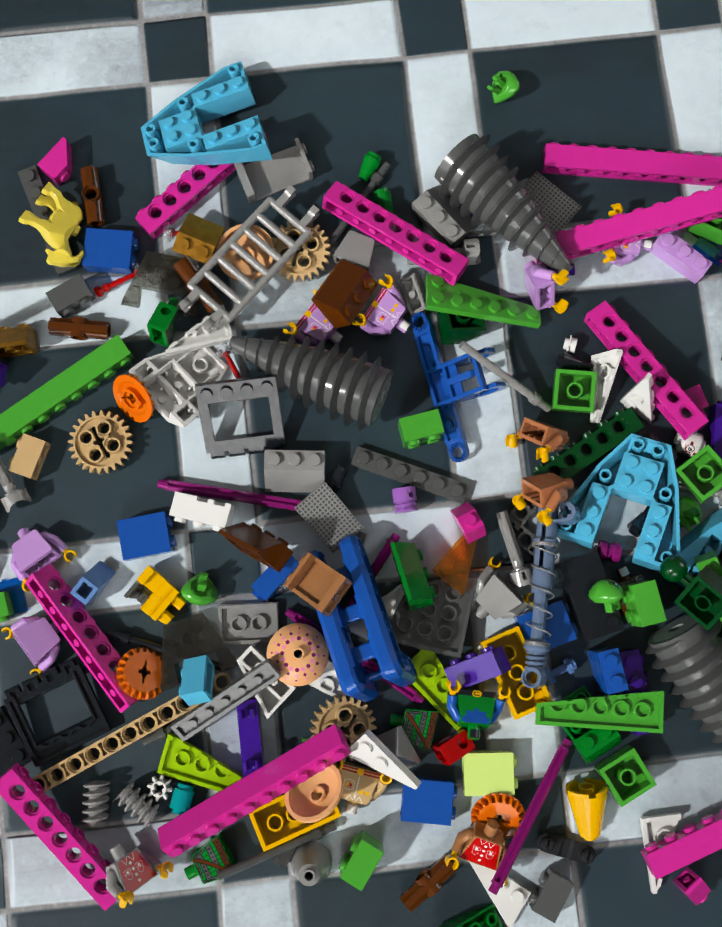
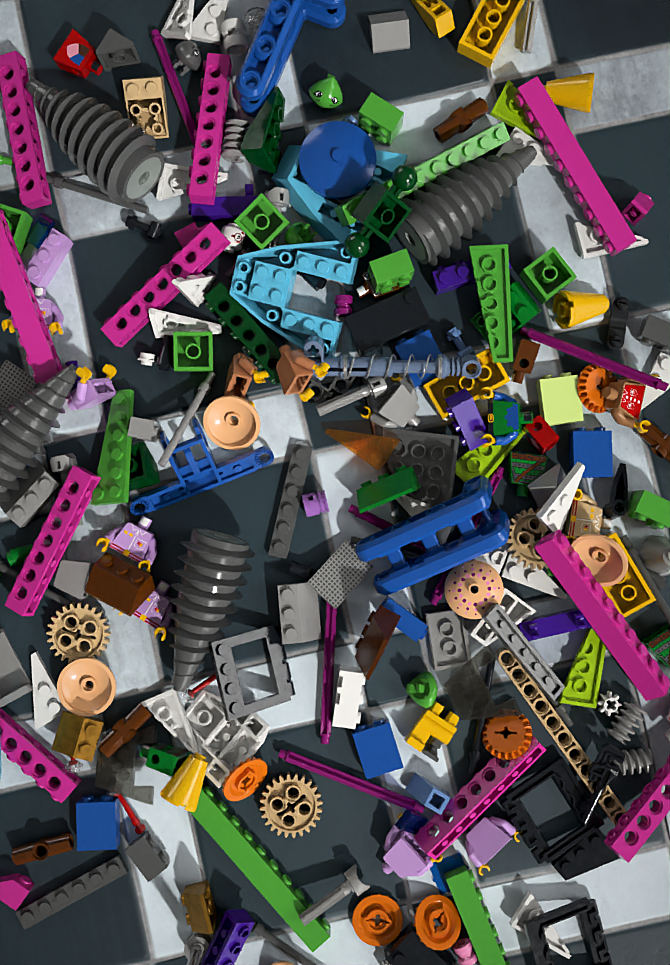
camera: 95 degrees left, 5 degrees up
tan brick [8,433,51,481] -> none
light yellow animal [19,182,84,267] -> none
reddish brown piece [48,317,111,340] -> none
teal brick [169,782,195,815] -> none
light grey bar [178,185,320,334] -> none
medium azure brick [179,655,215,706] -> none
medium nougat panel [285,552,352,617] -> none
light grey slope [398,273,430,317] -> none
bright green brick [398,409,444,449] -> none
dark pink slope [450,502,486,544] -> none
blue brick [587,646,629,695] -> none
bright green piece [588,579,624,613] -> none
none -> white wing [31,651,69,730]
none -> black bar [125,215,162,240]
none -> light grey brick [127,416,163,443]
none -> yellow cone [159,752,208,812]
none -> light nougat dish [203,395,261,450]
none -> magenta piece [278,749,425,814]
none -> clear blue tile [395,809,428,835]
none -> white wing [501,551,567,600]
none -> reddish brown torso [509,339,541,384]
none -> black piece [580,743,626,824]
none -> black piece [603,463,628,520]

